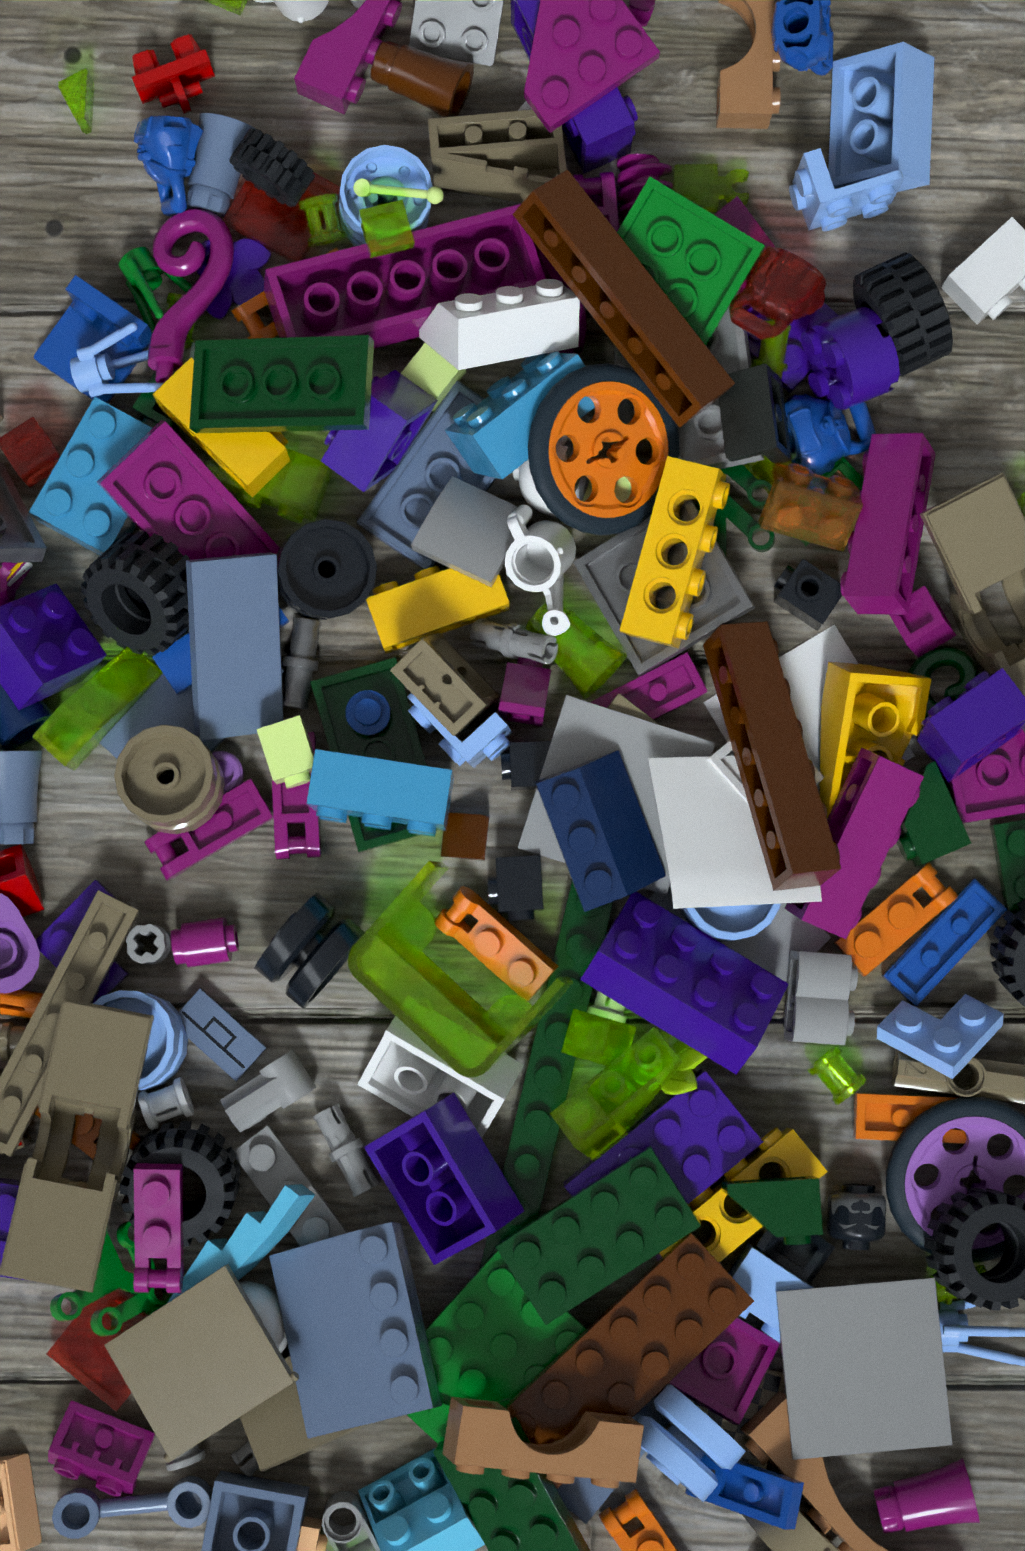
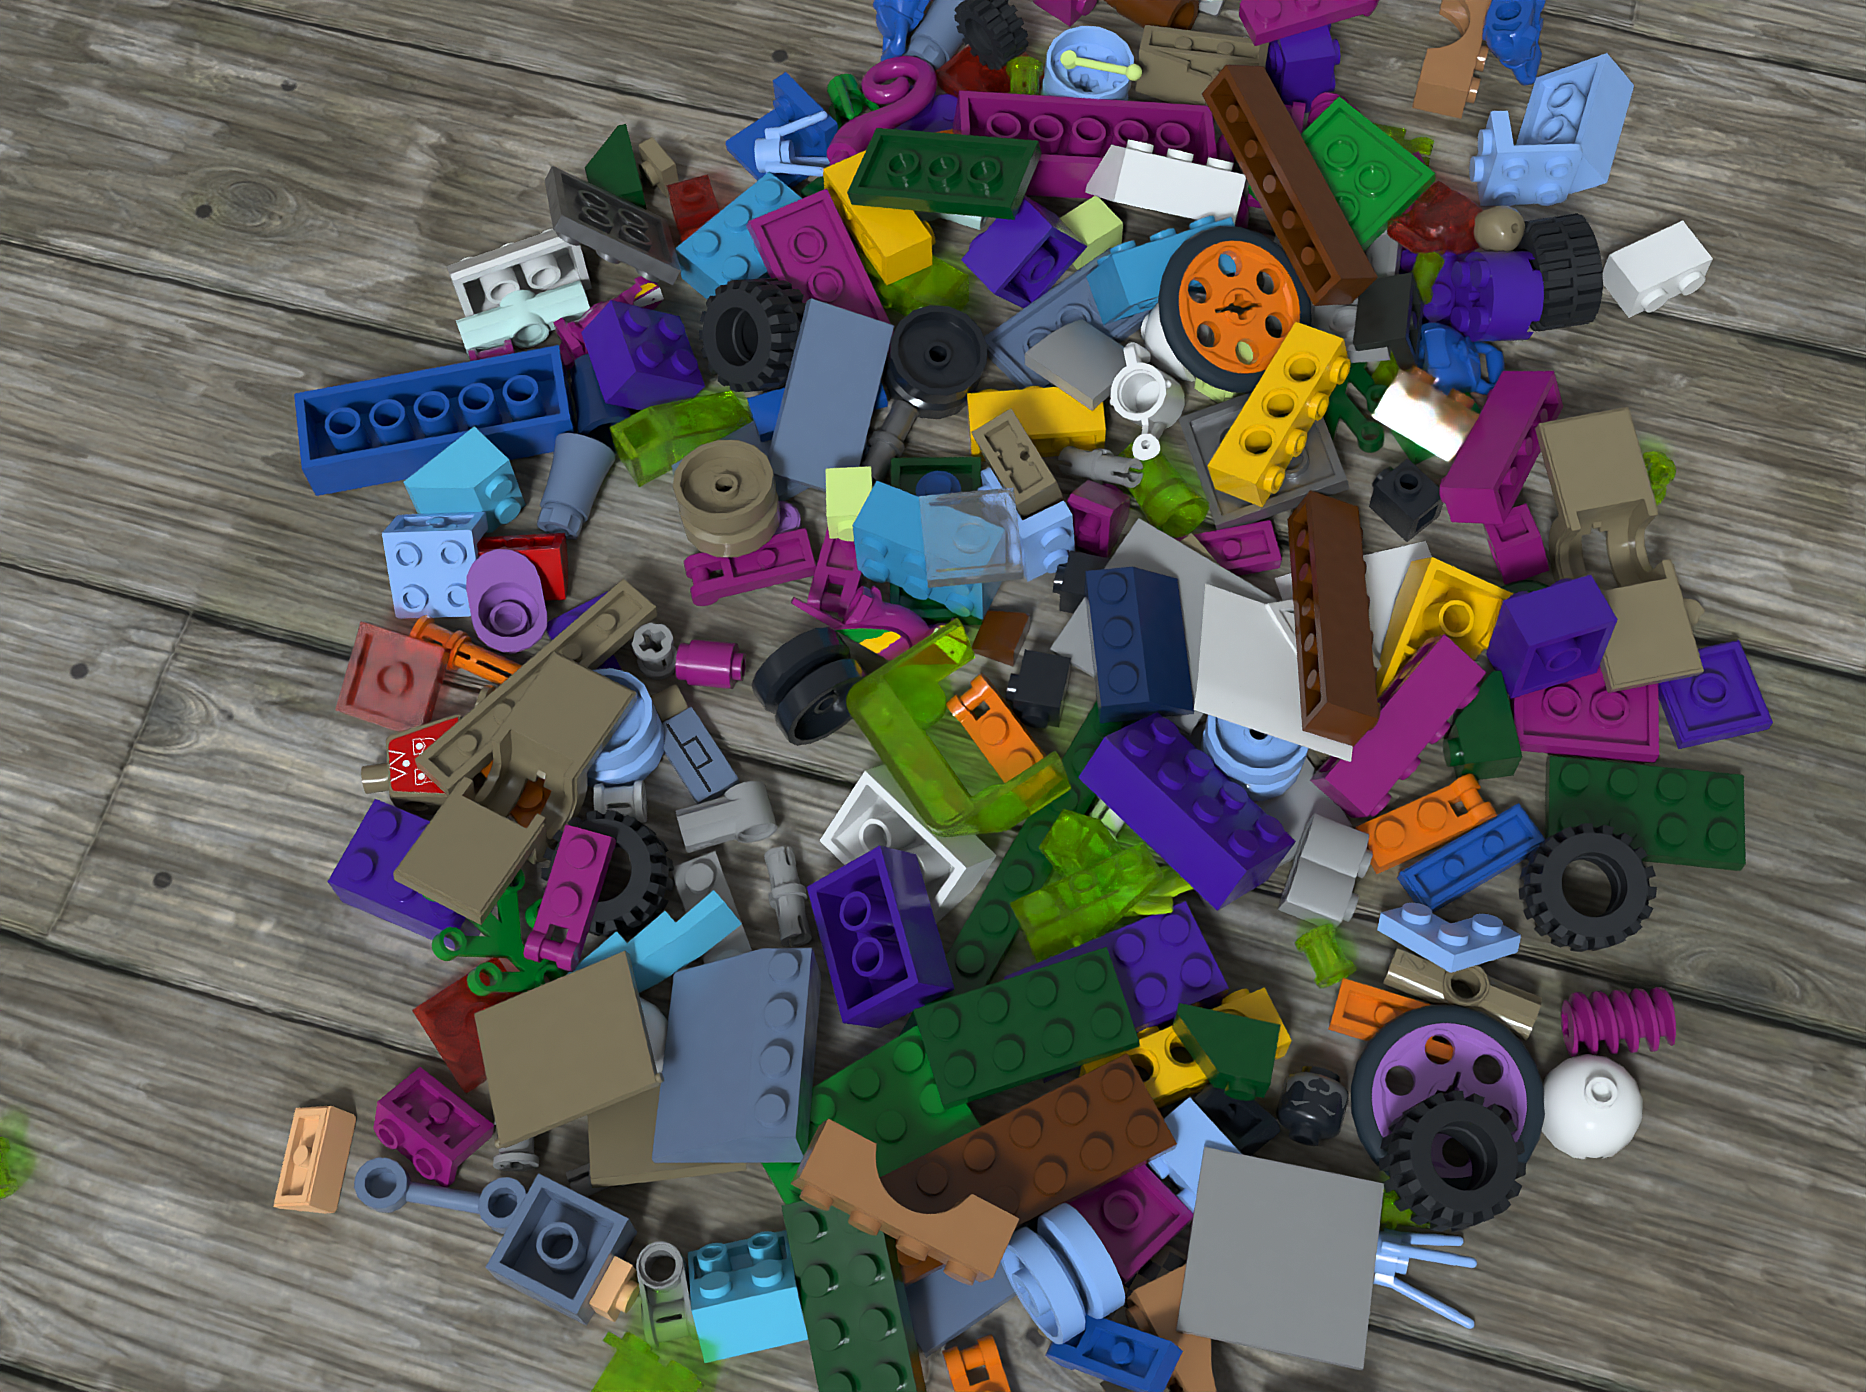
camera: 20 degrees right, 20 degrees down
clear neon green plate [358,200,415,258] -> none
none -> dark tan piece [650,684,688,722]
none -> magenta animal [791,585,965,663]
none -> clear tile [919,487,1024,588]
none -> dark tan piece [1474,205,1525,251]

